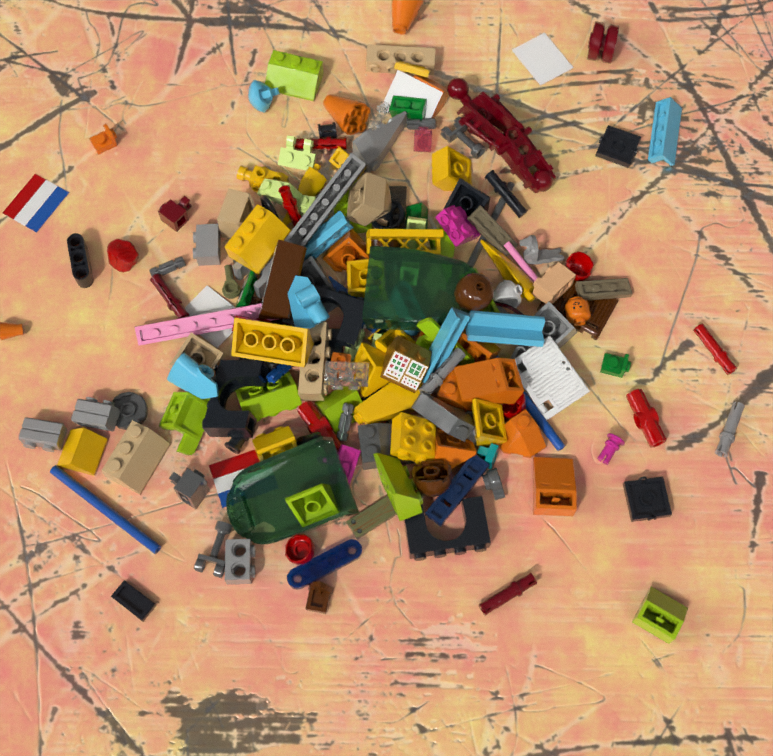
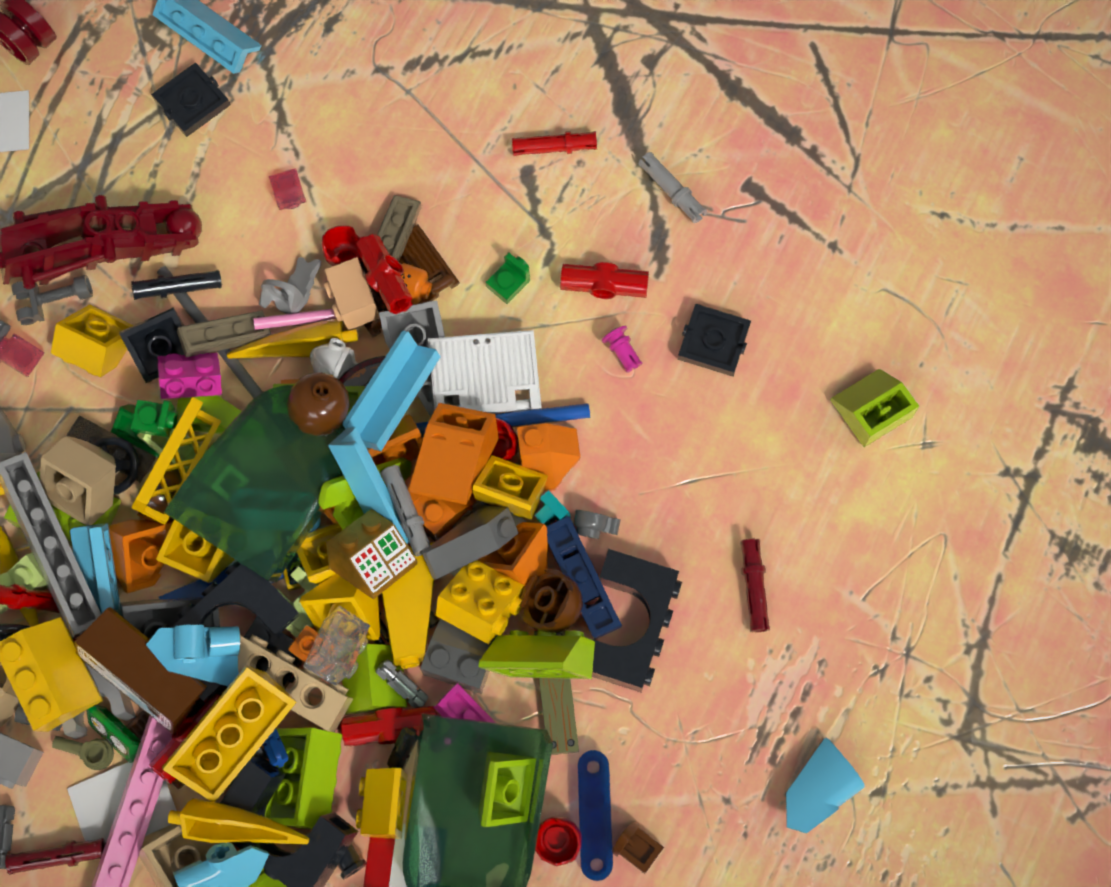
camera: 60 degrees left, 5 degrees up
orange slope [533,457,577,517] -> none
none -> green bracket [131,400,178,438]
none -> yellow piece [168,798,309,844]
none -> clear pink bracket [269,168,307,210]
none -> red piece [357,233,413,315]
none -> medium azure panel [786,738,865,833]

